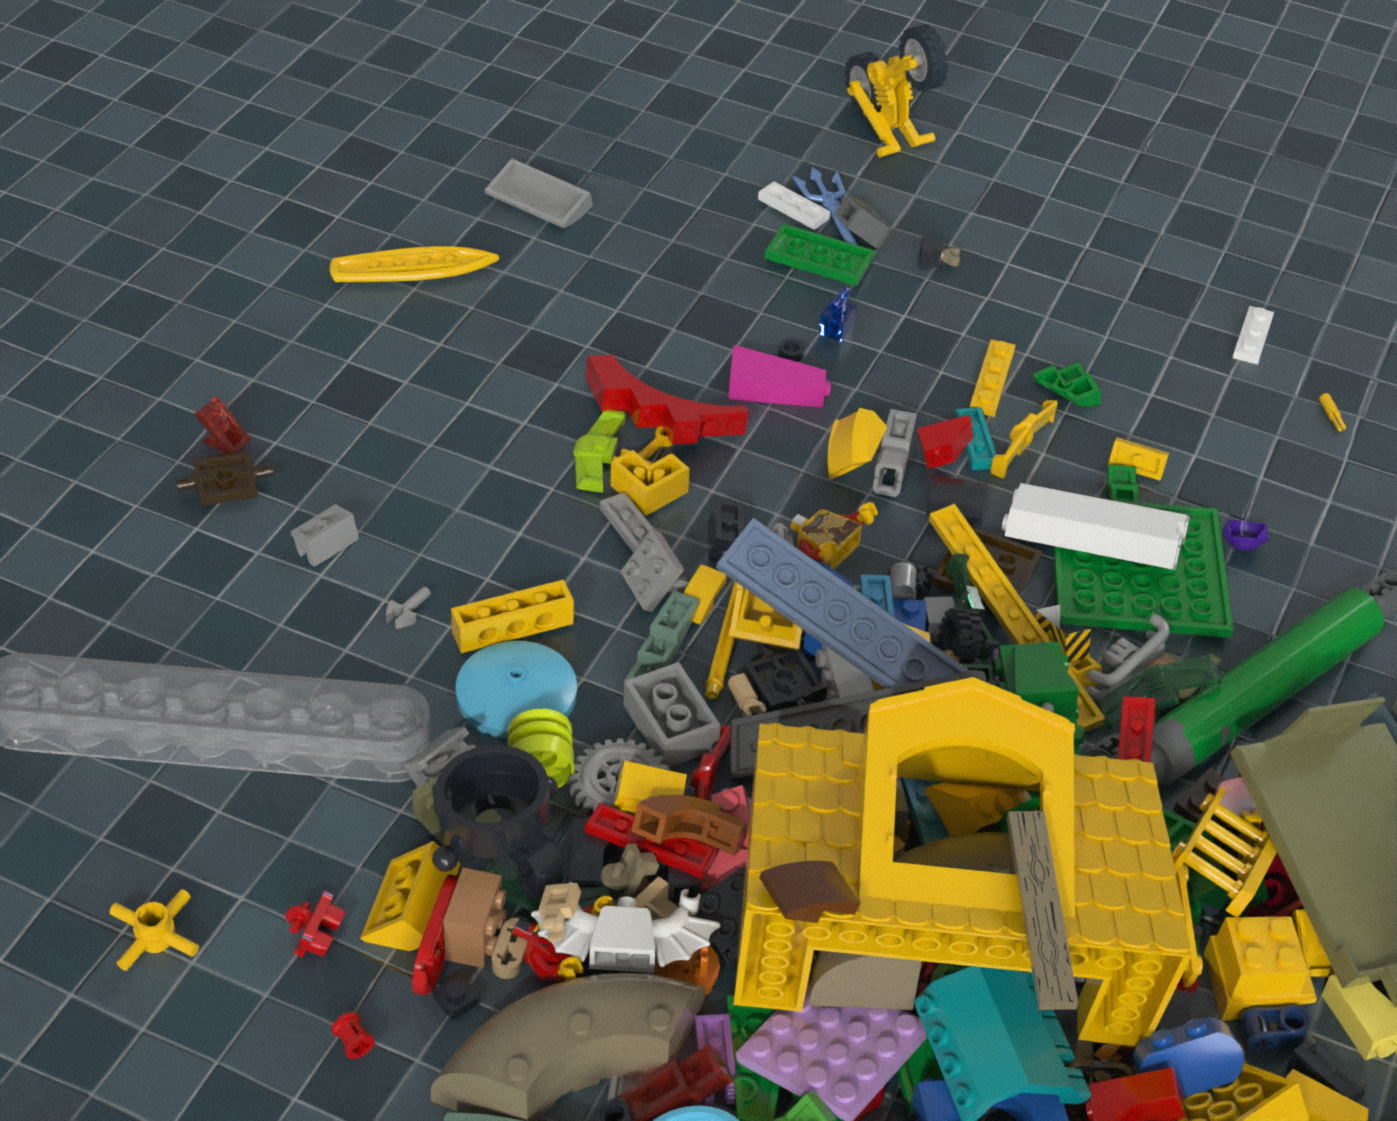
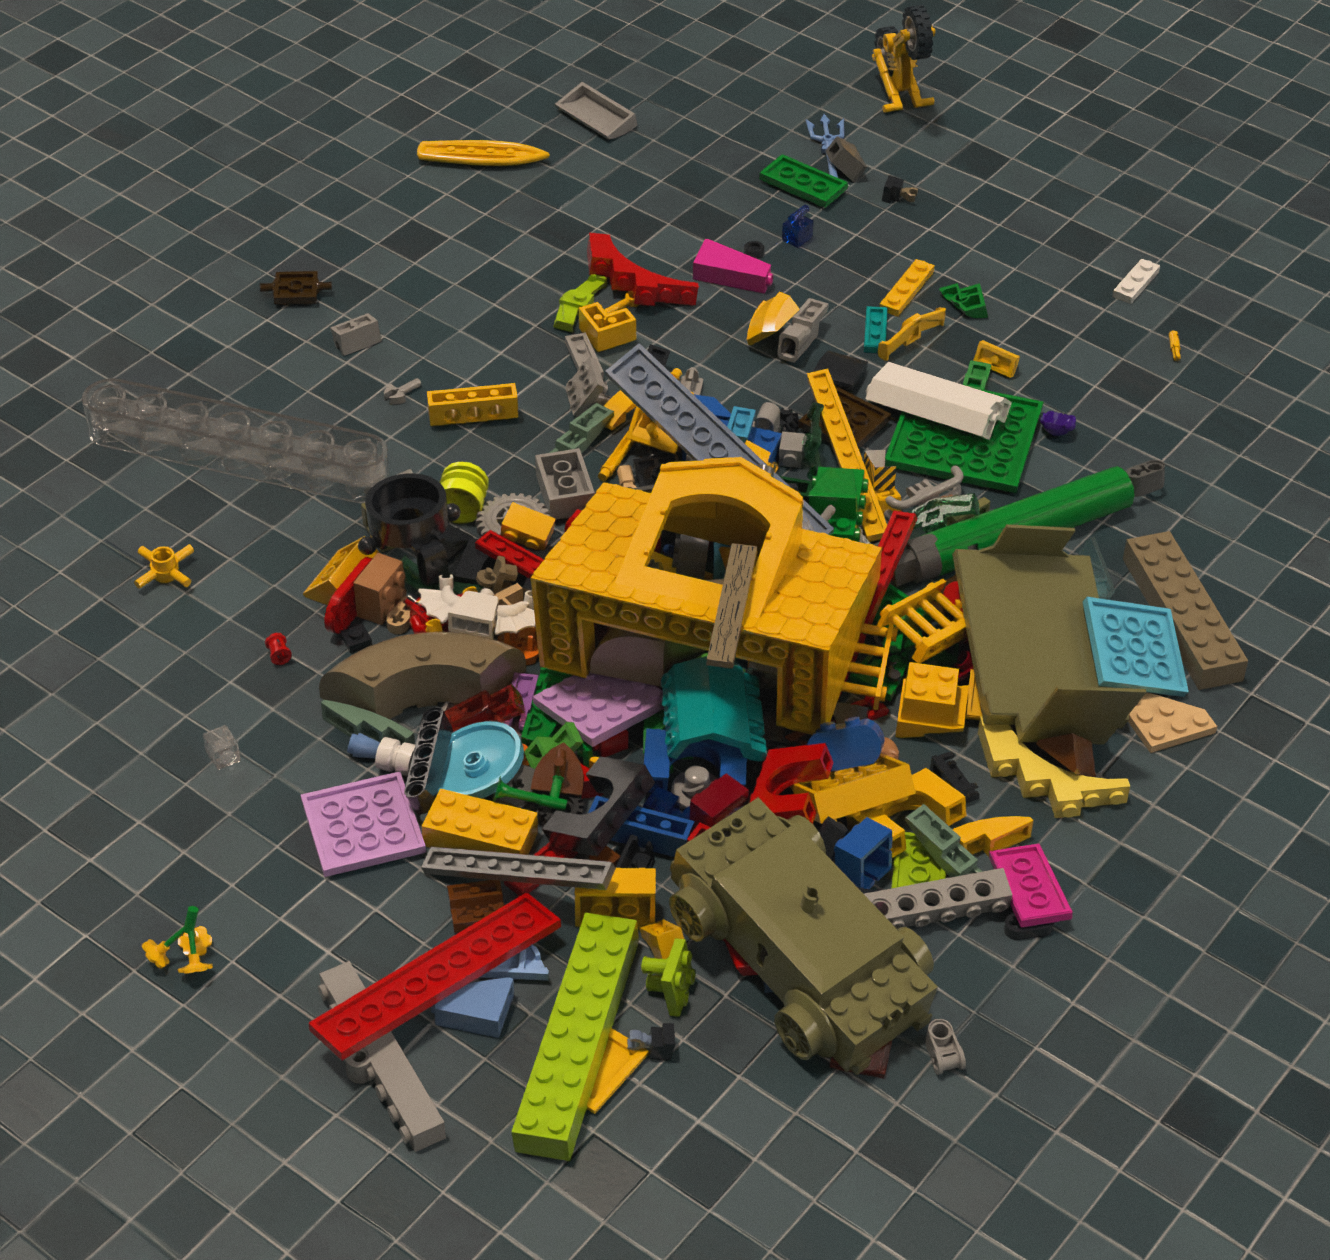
camera: 15 degrees right, 0 degrees up
clear red slope [194,396,251,455] -> none
red hips [285,891,346,958] -> none
medium azure dish [456,641,577,739] -> none
tan plate [538,883,581,942] -> none
dark orange arch [631,795,747,856] -> none
white plate [758,182,830,230] -> none
reddish brown slope [759,861,860,923] -> none
torso [790,502,878,570] -> none
red slope [917,415,973,469] -> none
black tyre [939,608,983,662] -> none
dark blue piece [1239,1005,1311,1053] -> none

